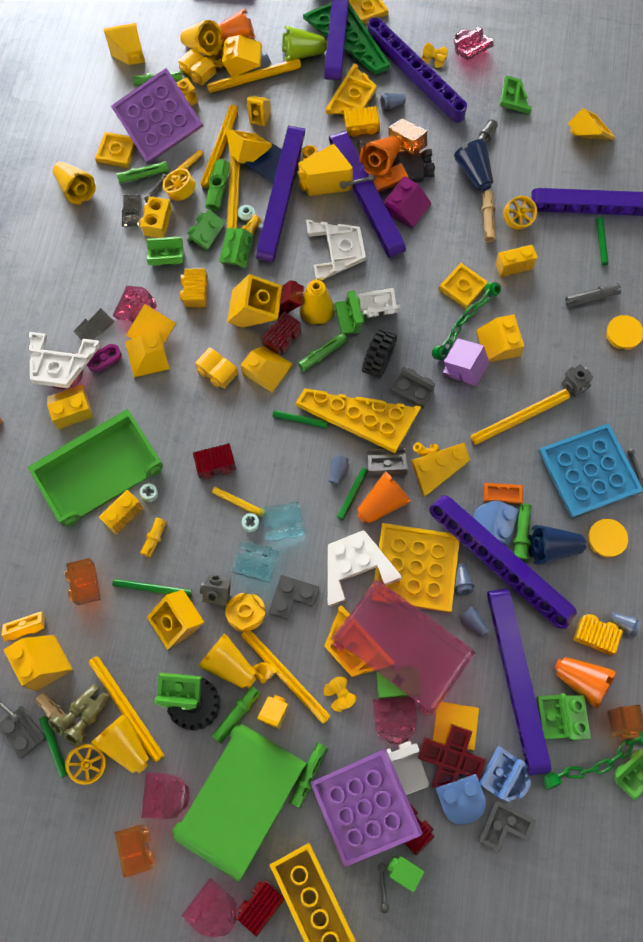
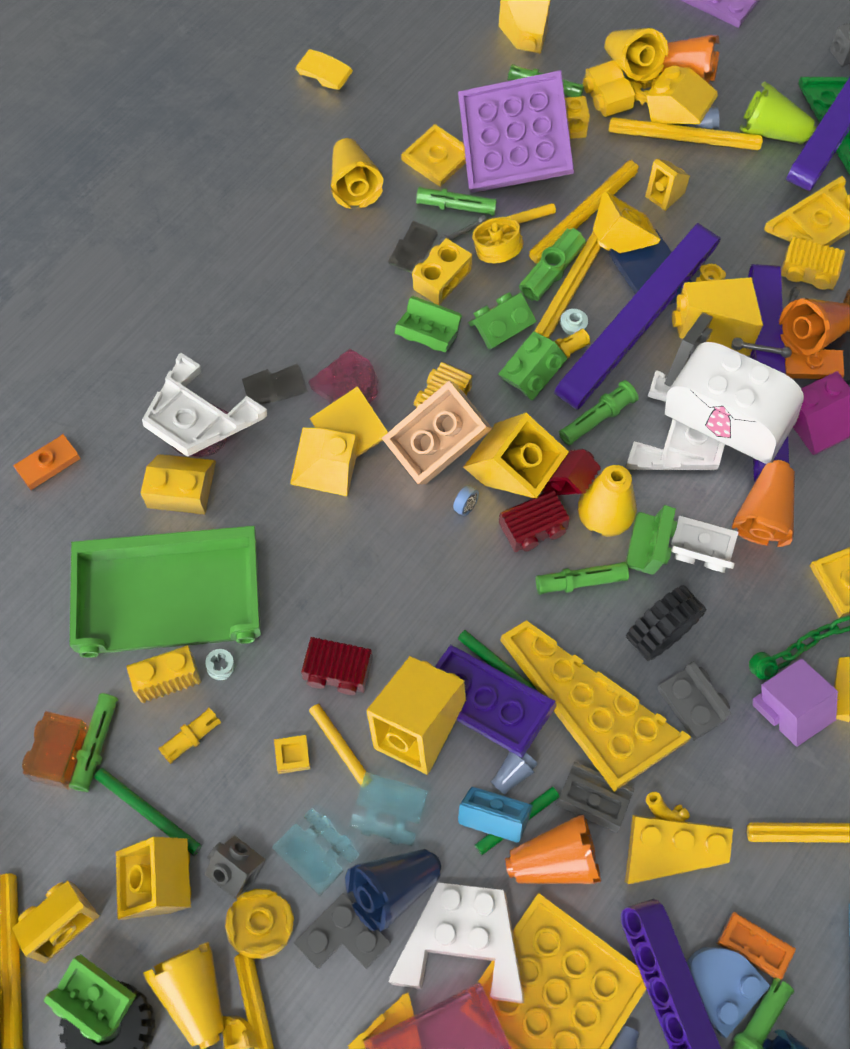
camera: 25 degrees right, 5 degrees down
magenta plate [87,344,122,373] -> none
yellow brick [195,347,239,389] -> none
yellow slope [241,346,293,393] -> none
light aqua bush [242,513,260,533] -> none
none -> yellow slope [12,880,100,964]
none -> bright green pin [69,693,119,792]
none -> yellow plate [274,735,311,774]
none -> yellow slope [295,49,353,90]
none -> dark blue cone [345,849,441,932]
none -> yellow slope [367,656,466,775]
none -> light nougat brick [382,381,493,485]
none -> dark purple tile [435,644,557,758]
none -> medium blue tile [453,485,479,516]
none -> dark azure slope [458,787,533,842]
none -> bright green pin [559,380,639,446]
none -> dark grey plate [664,312,713,387]
none -> white brick [665,342,804,464]
none -> orange cone [732,460,795,547]

